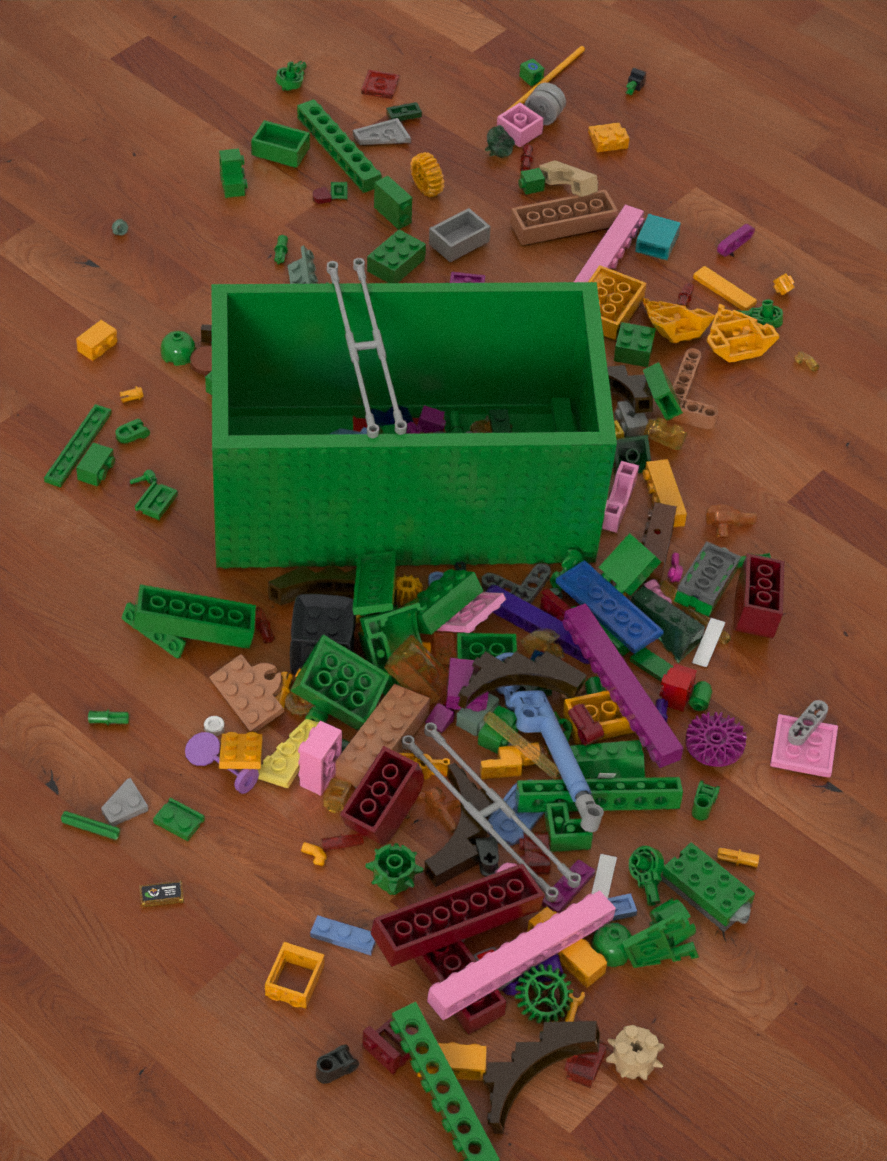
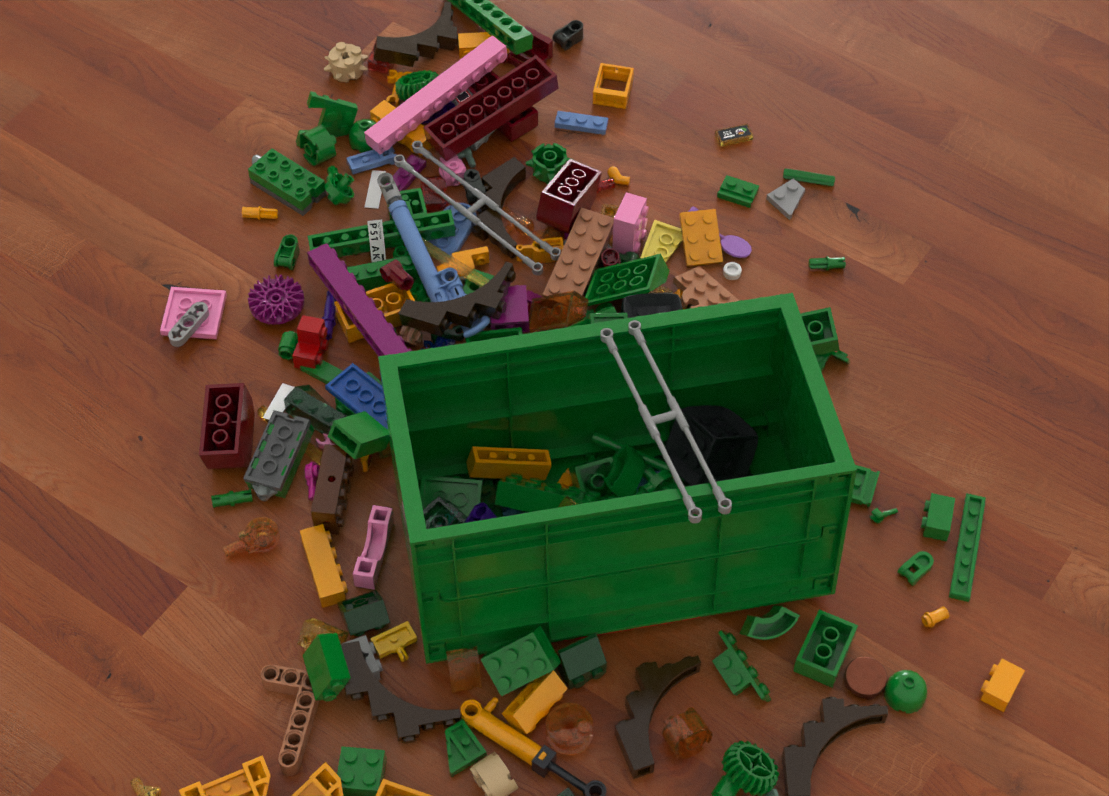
camera: 175 degrees right, 5 degrees up
none -> dark red wheel [601,248,621,267]

